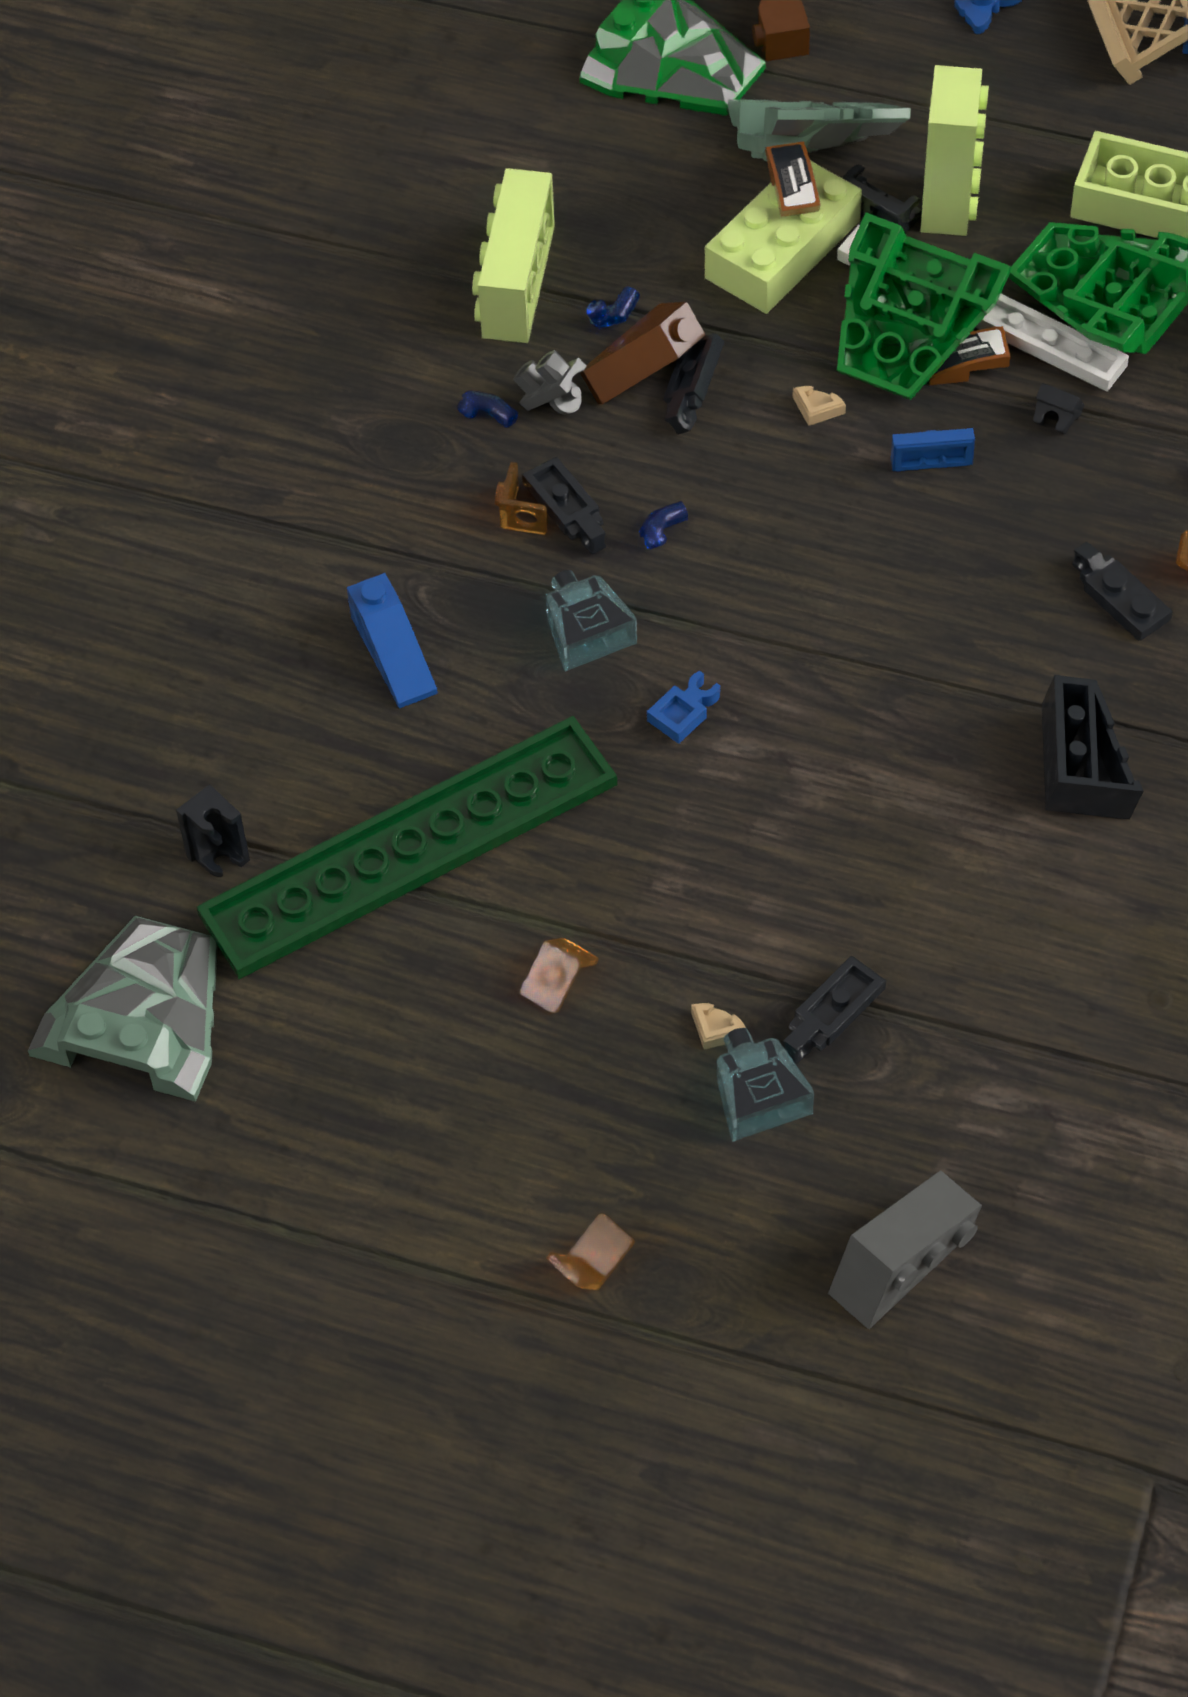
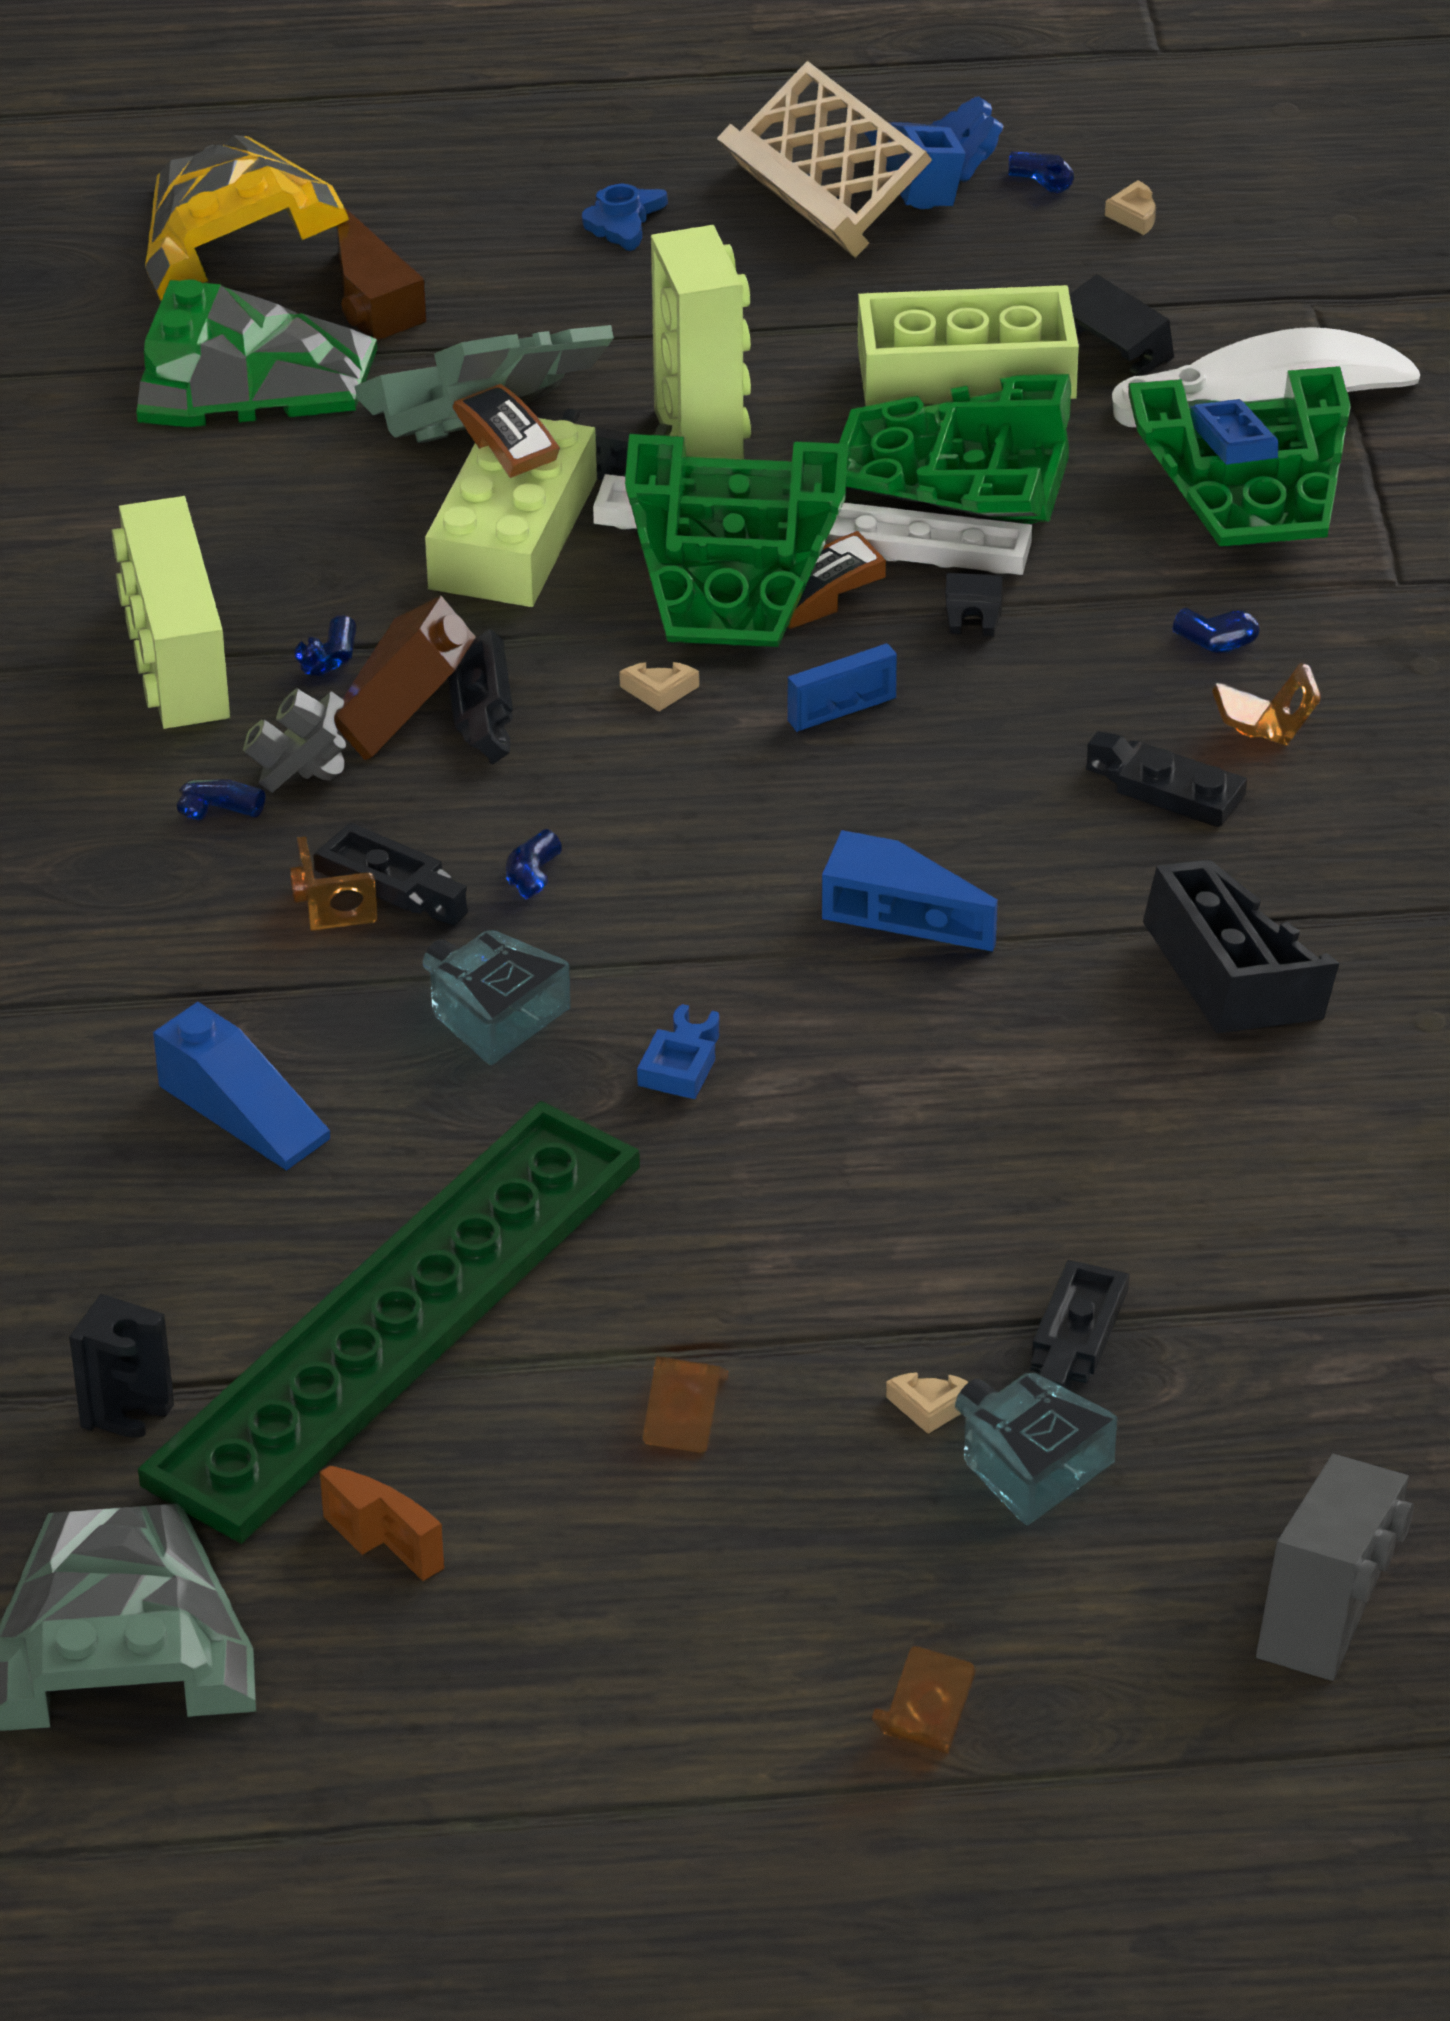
camera: 25 degrees left, 15 degrees down
none -> dark orange slope [320,1466,444,1581]
none -> blue slope [822,830,998,952]

